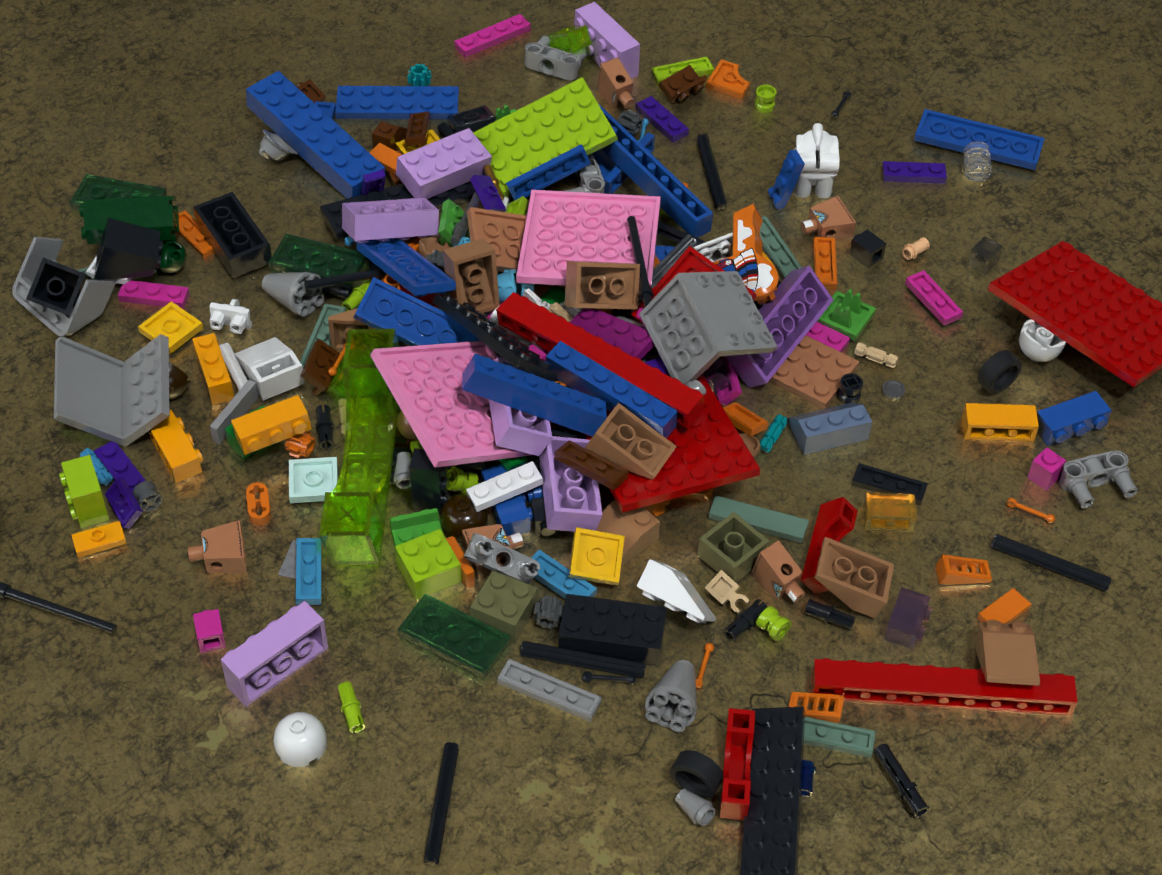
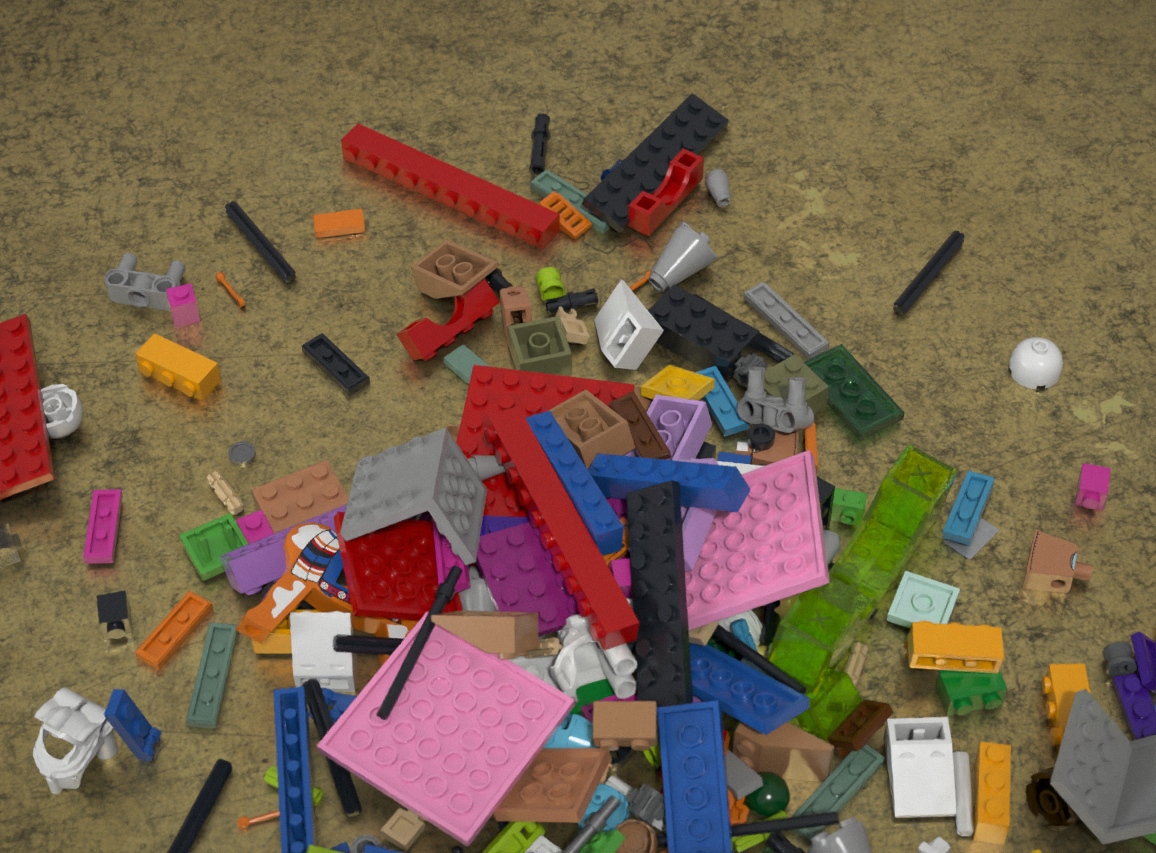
camera: 150 degrees left, 0 degrees up
light grey tile [210,379,259,445] -> none
lavender brick [221,601,328,707] -> none
orange beam [246,482,271,526] -> none
black pin [315,405,334,450] -> none
orange hinge [328,341,352,376] -> none
lime axle [338,681,366,733] -> none
lime brick [395,529,462,600] -> none
black hinge [582,671,636,685] -> none
black tyre [669,750,724,799] -> none
sand blue slope [787,402,872,455] -> none
nougat torso [801,196,856,241] -> none
black wheel [838,373,863,404] -> none
clear yellow brick [863,492,917,532] -> none
clear purple brick [884,587,932,650] -> none
light nougat pin [902,237,930,260] -> none
orange slope [935,554,992,585] -> none
medium nougat slope [975,620,1040,686] -> none
black tyre [977,350,1022,394] -> none
blue brick [1037,391,1112,446] -> none
none -> black tile [747,424,775,451]

